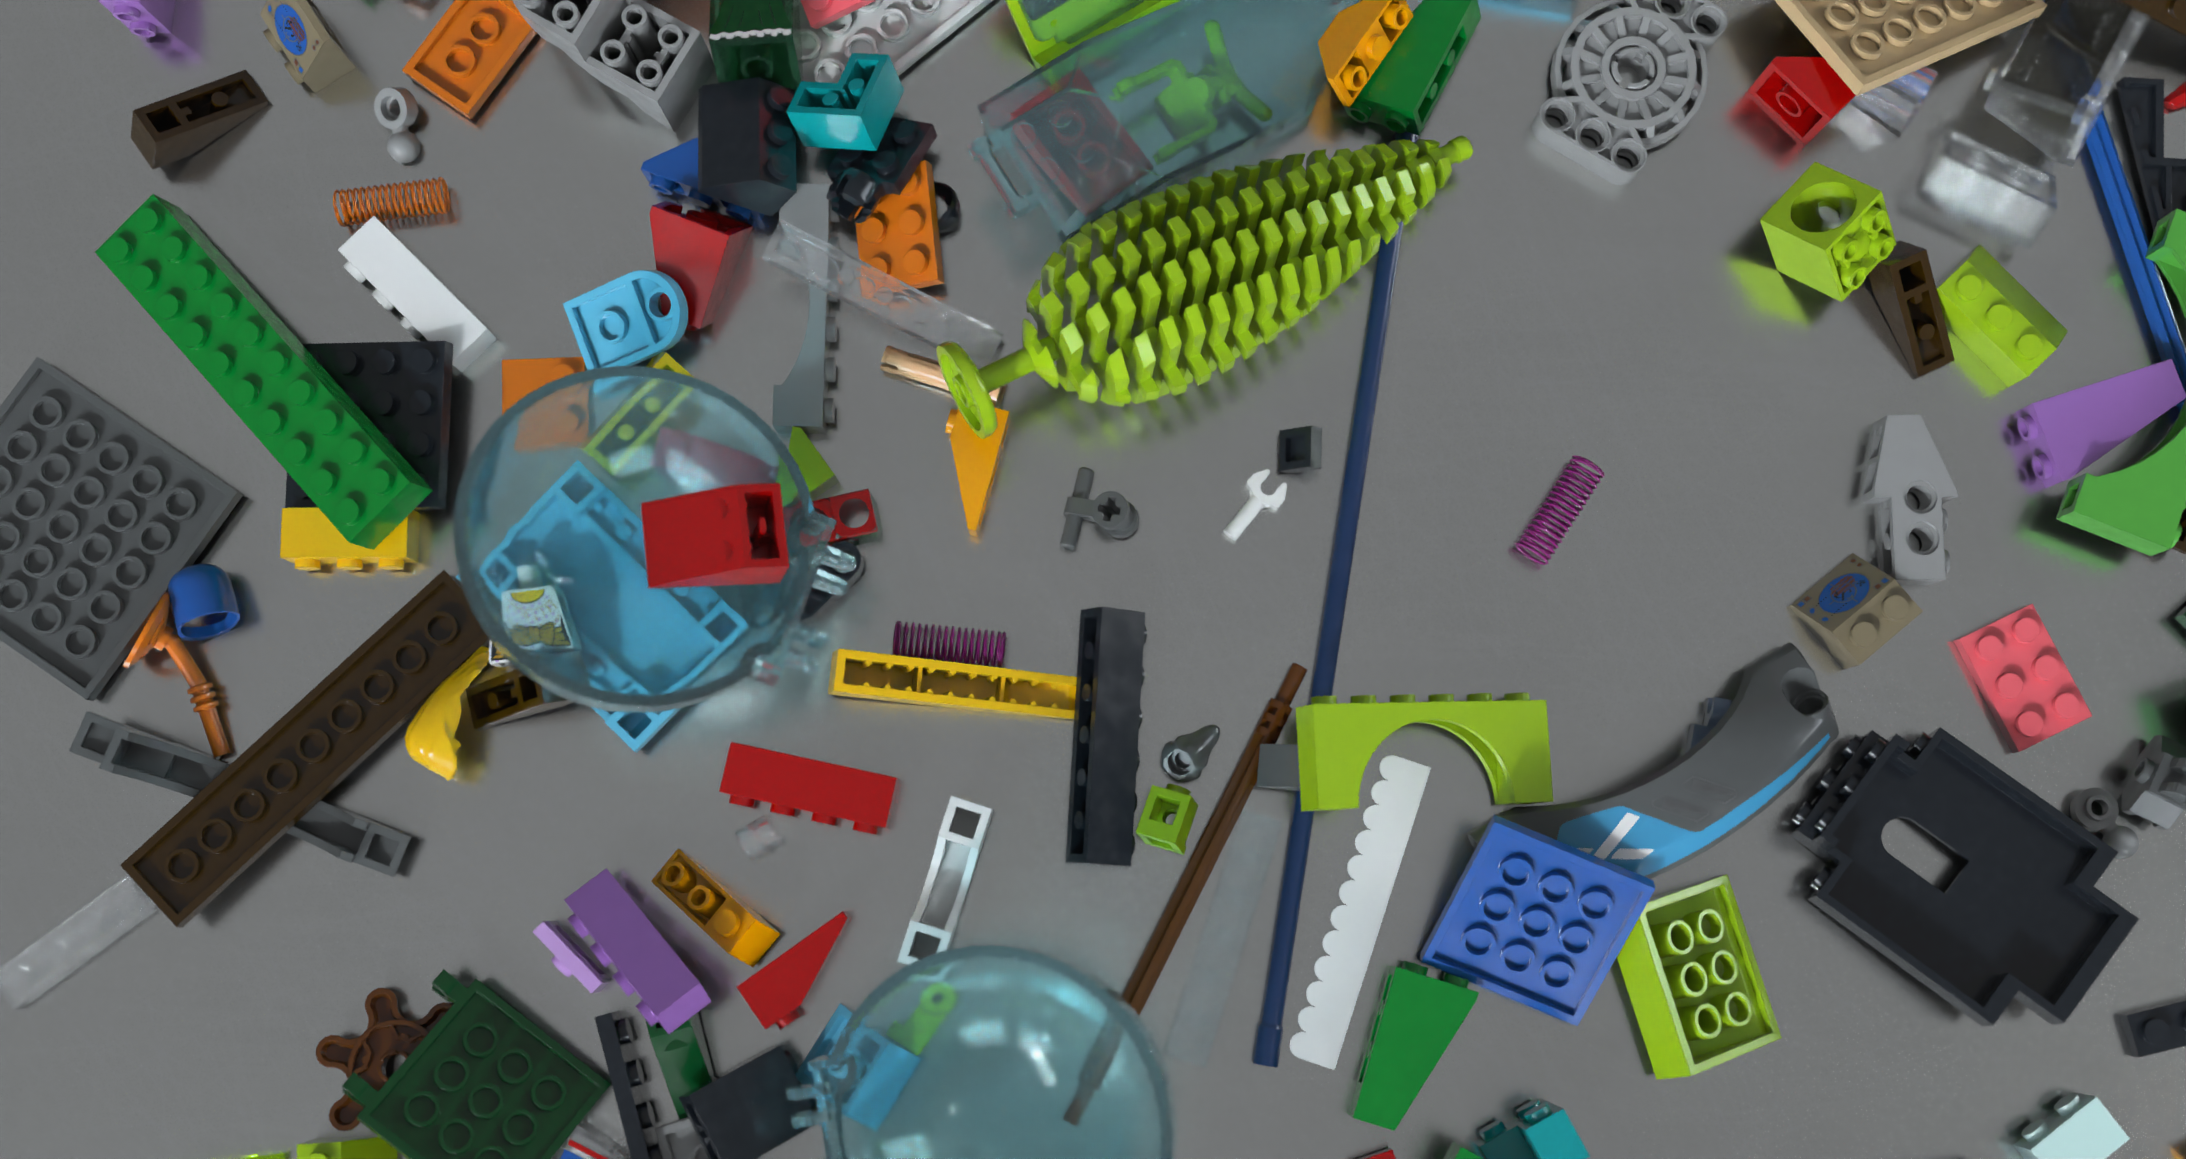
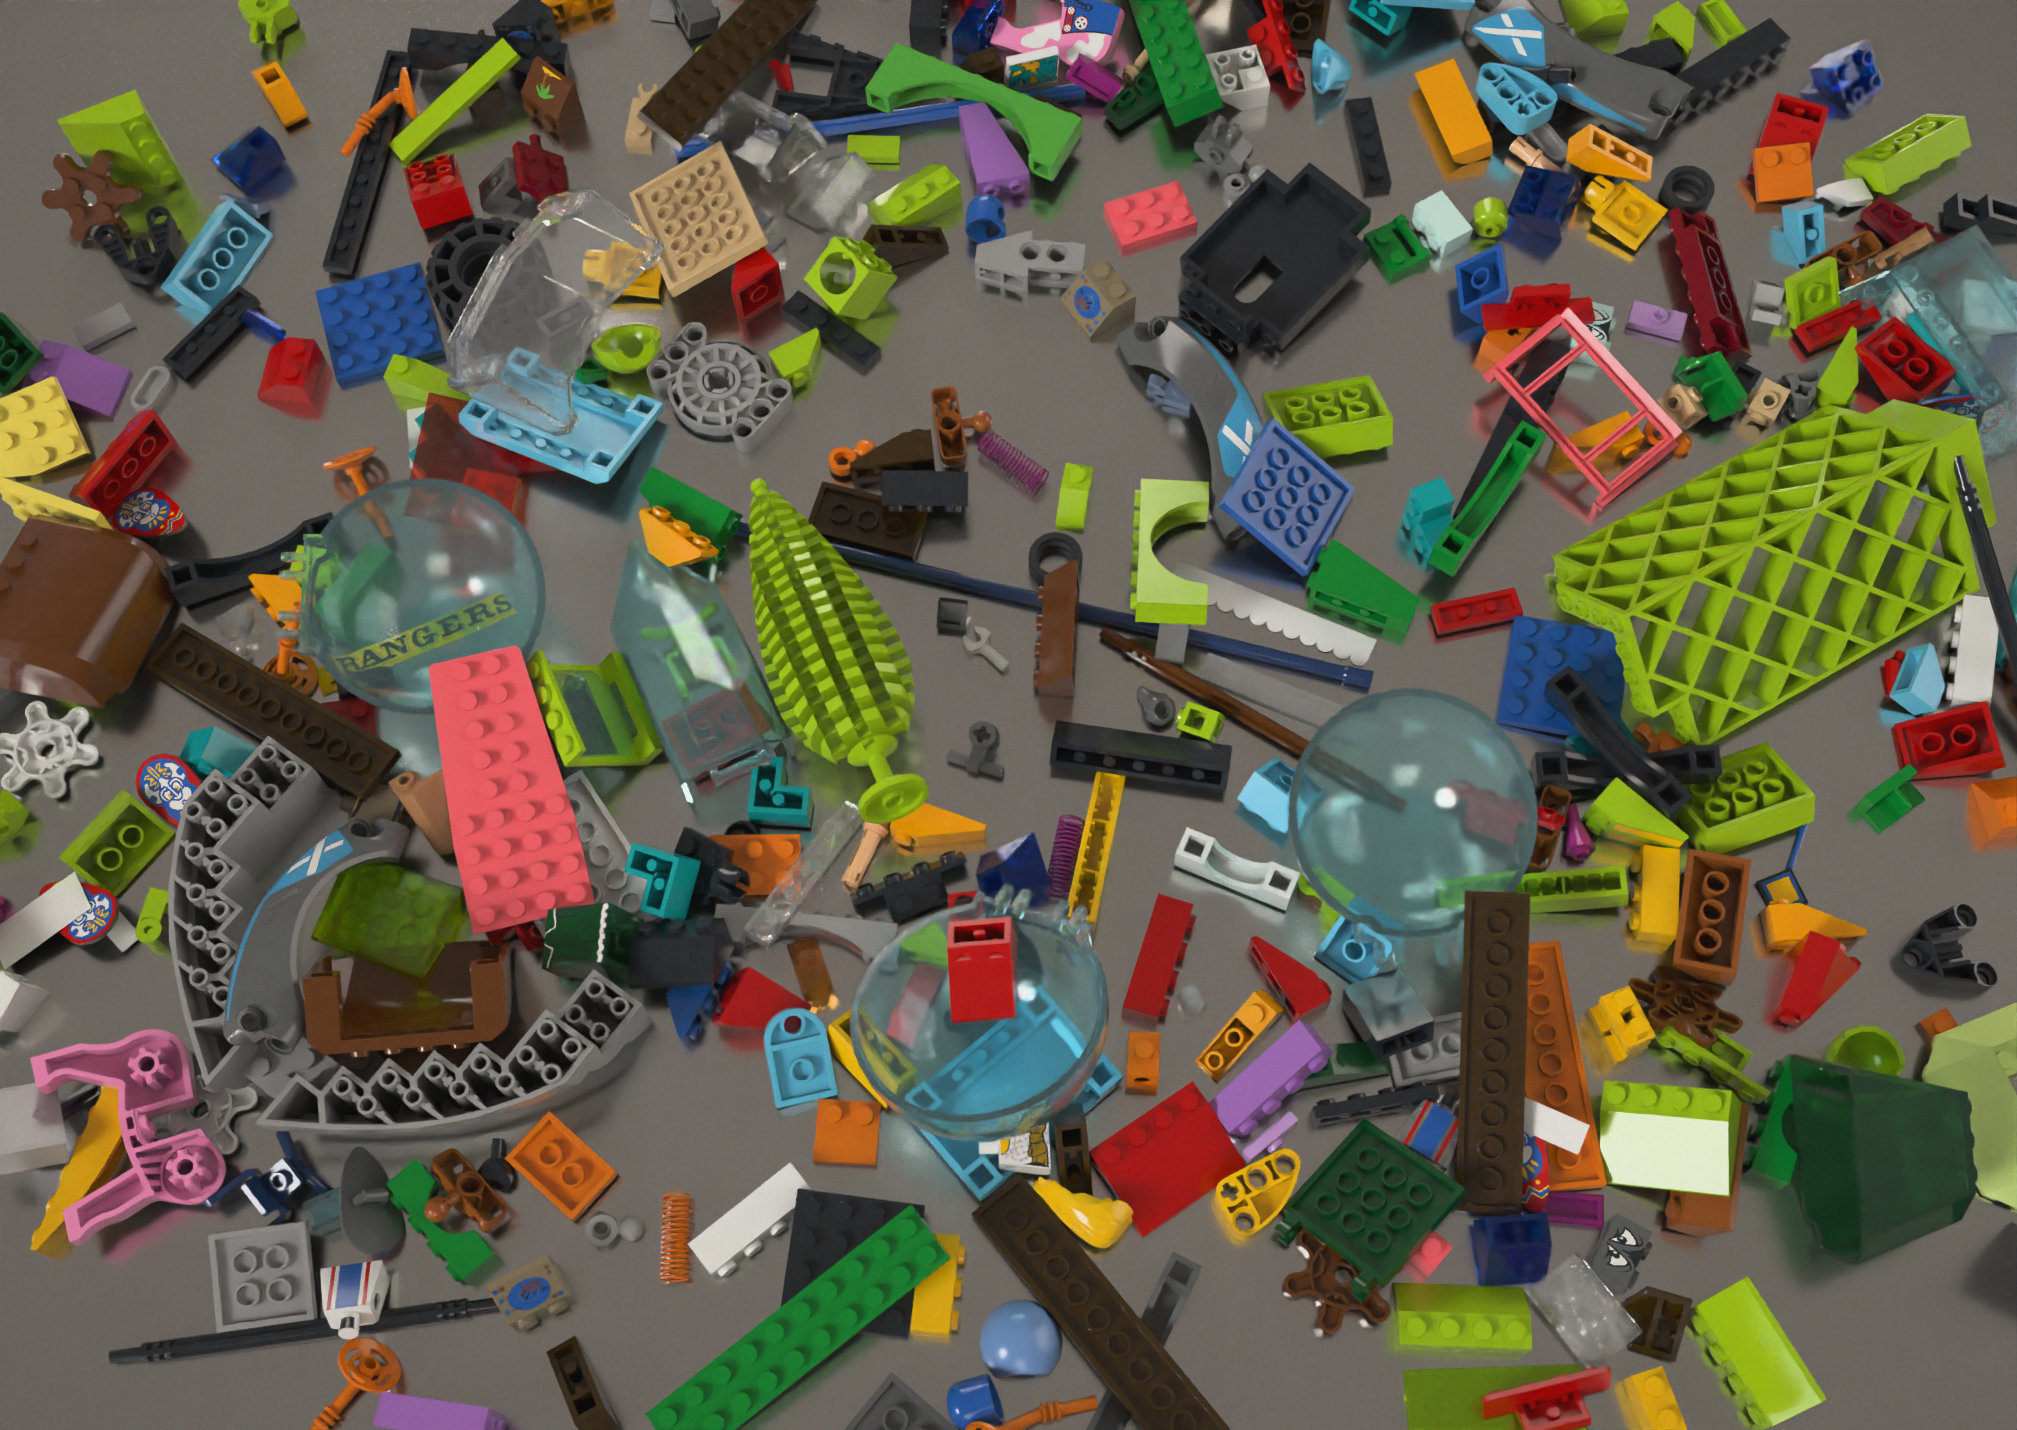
camera: 80 degrees left, 15 degrees down
none -> teal brick [747,756,813,827]
none -> lime slope [768,327,821,388]
none -> black plate [781,290,881,372]
none -> clear orange slope [786,935,835,1002]
none -> dark brown plate [808,481,930,562]
none -> orange plate [828,439,876,476]
none -> lime tile [846,135,901,163]
none -> dark brown slope [850,429,935,481]
none -> black bracket [850,850,968,922]
none -> black slope [880,471,968,512]
none -> dark orange piece [931,386,993,468]
none -> blue helmet [965,194,1006,244]
none -> clear blue slope [976,832,1052,908]
none -> medium blue cylinder [979,1299,1063,1377]
none -> black tyre [1029,532,1083,585]
none -> reddish brown slope [1033,561,1080,697]
none -> lime slope [1055,463,1094,532]
none -> red piece [1089,1081,1246,1238]
none -> orange torso [1125,1031,1160,1096]
none -> yellow beam [1214,1148,1301,1241]
none -> medium azure slope [1237,756,1324,834]
none -> green plate [1363,214,1433,280]

